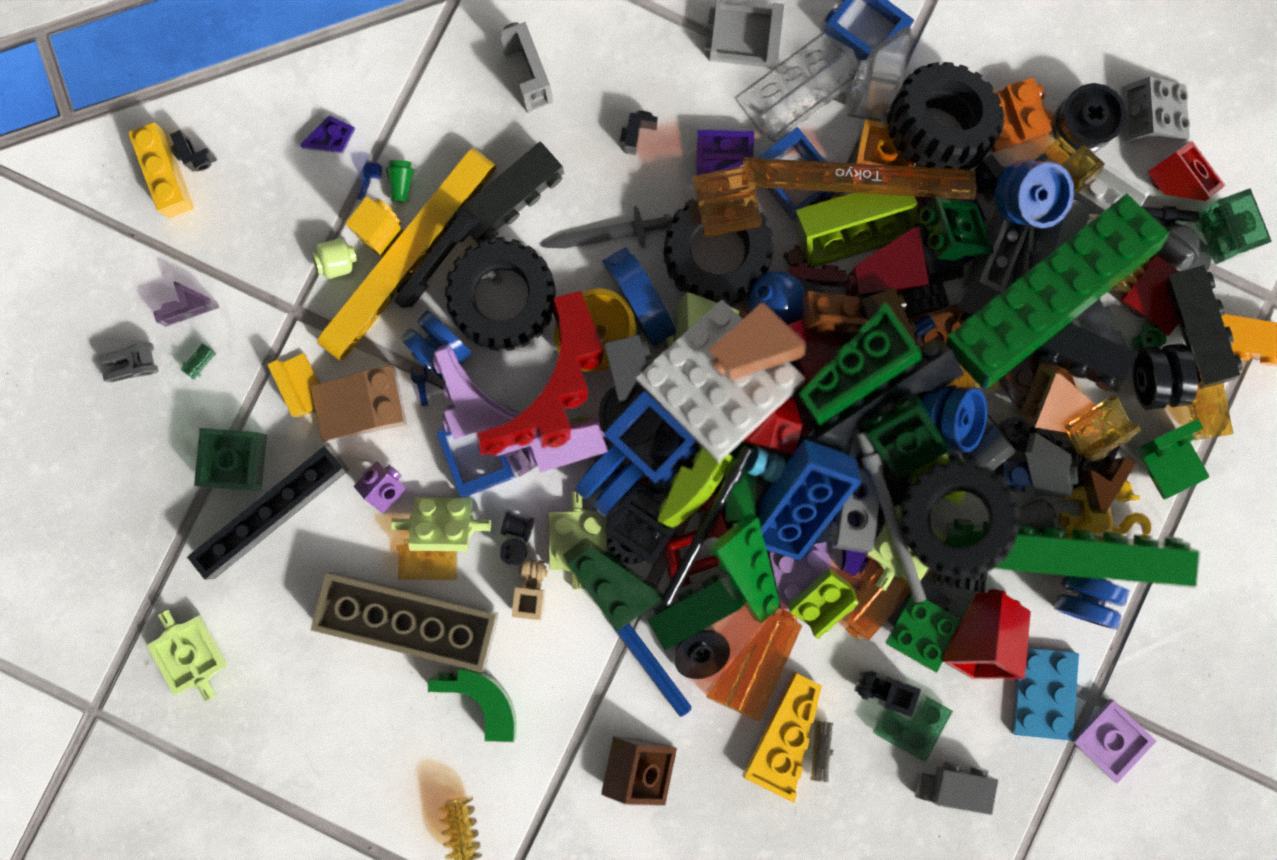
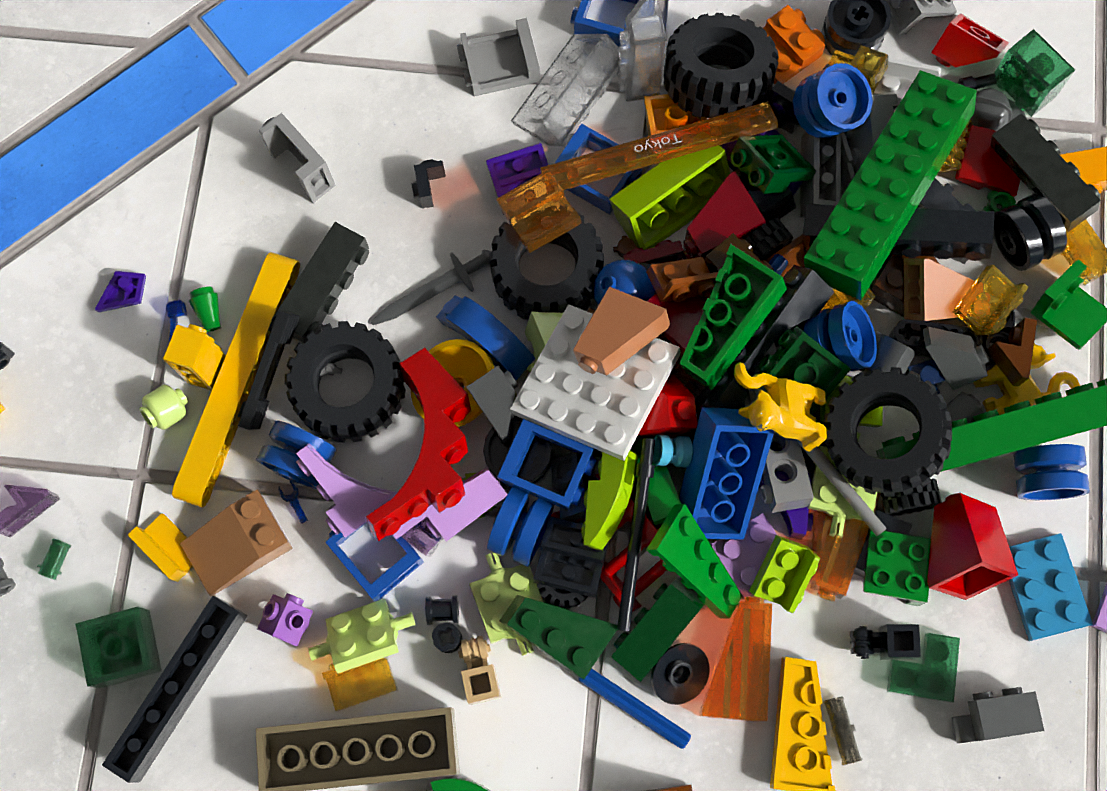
camera: 15 degrees left, 10 degrees down
none -> yellow animal [734,362,827,452]

